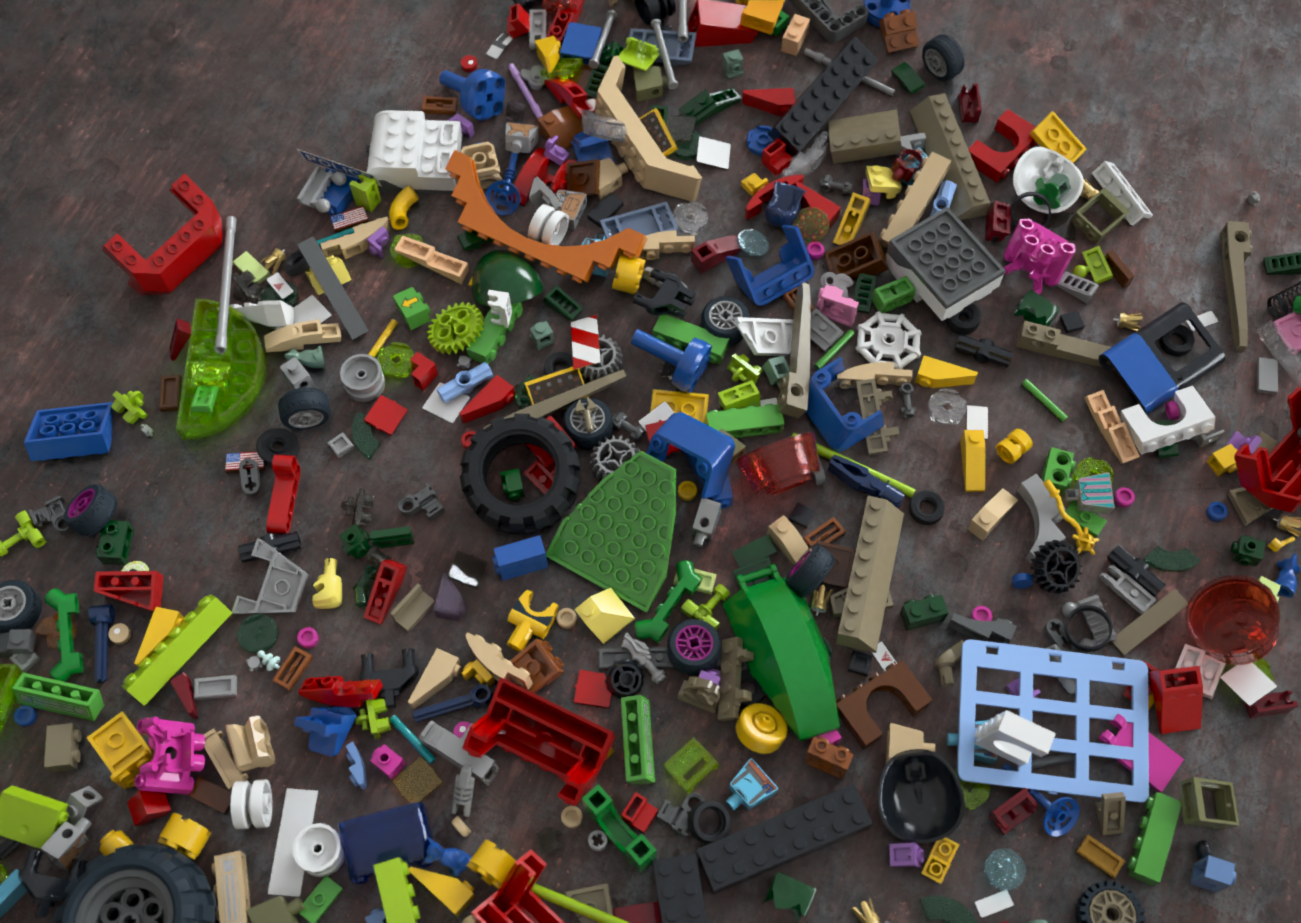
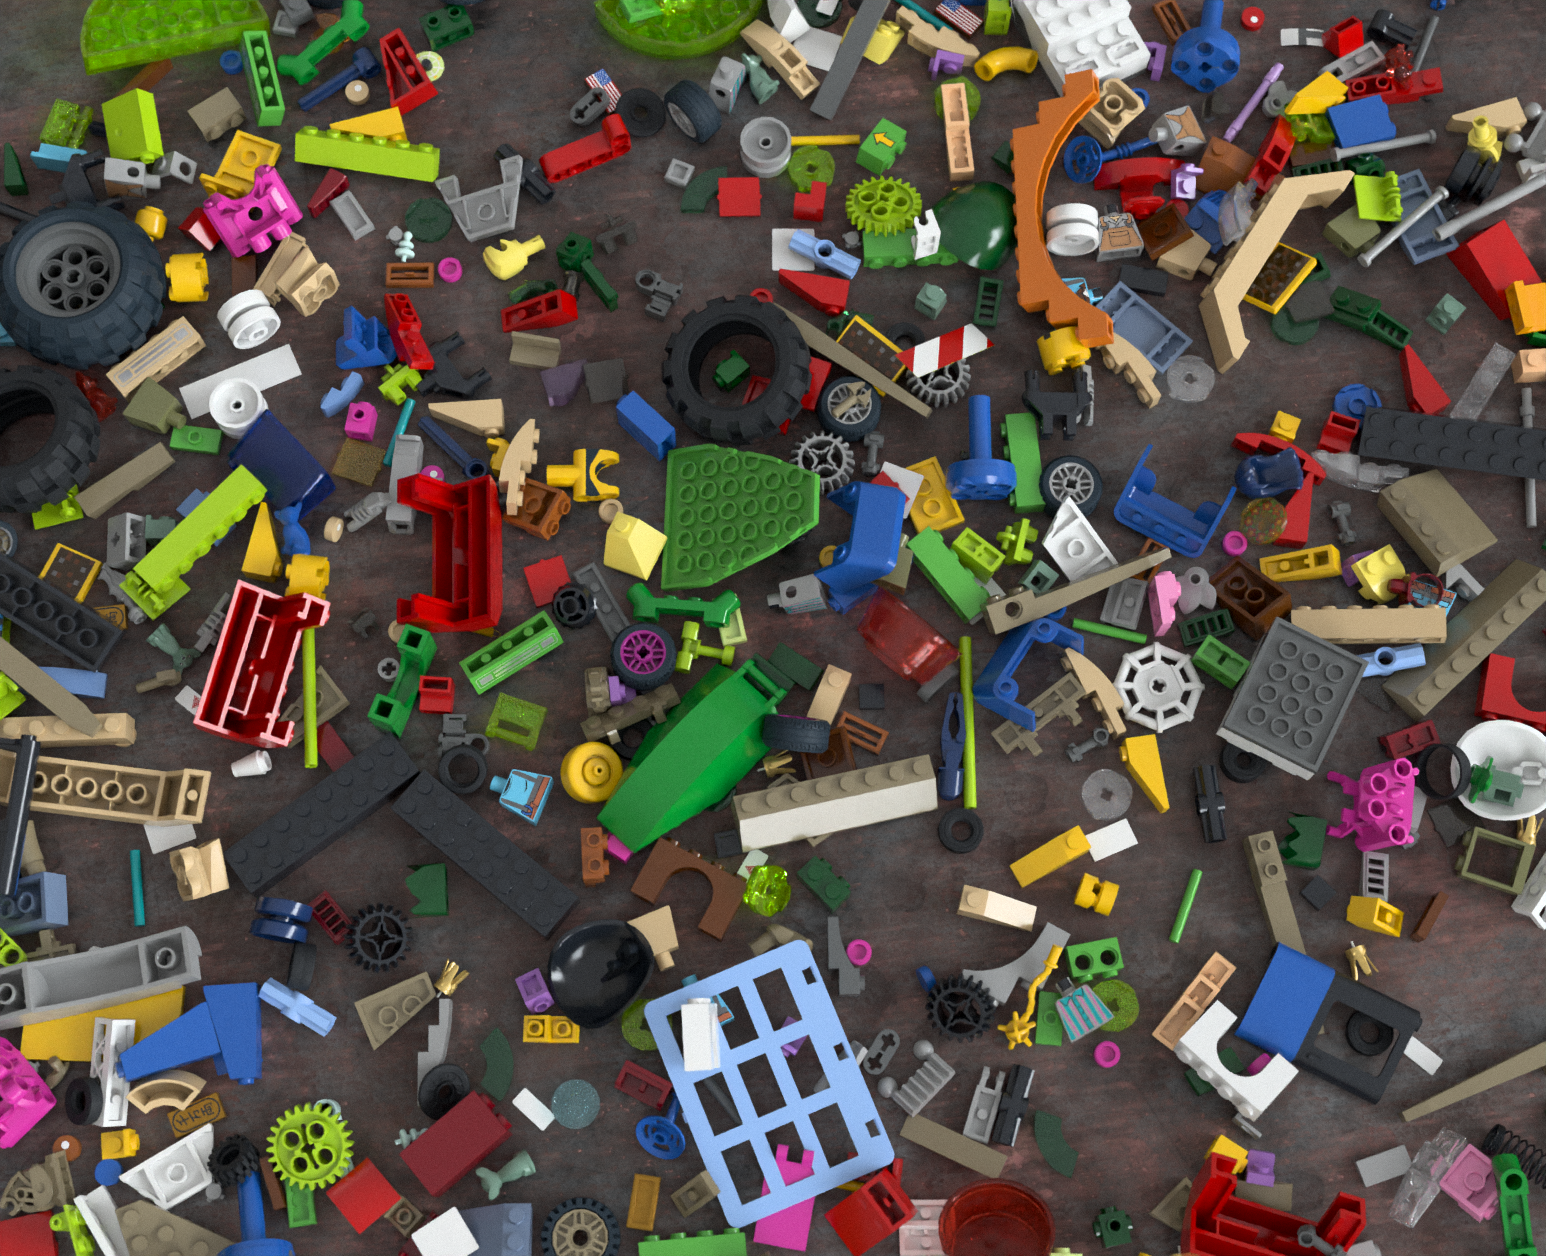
camera: 60 degrees right, 10 degrees up
light grey slope [529,176,561,209] -> none
light grey piece [621,633,666,684] -> none
dark red slope [691,235,745,274] -> none
white sticker [697,136,731,169] -> none
clear light blue wheel [737,229,769,256] -> none
black tyre [1065,605,1113,652] -> none
lime plate [1073,246,1113,284] -> none
blue tile [1206,502,1228,522] -> none
none -> clear neon green plate [743,864,791,917]
none -> yellow slope [1347,896,1404,937]
none -> clear slope [1449,342,1517,419]

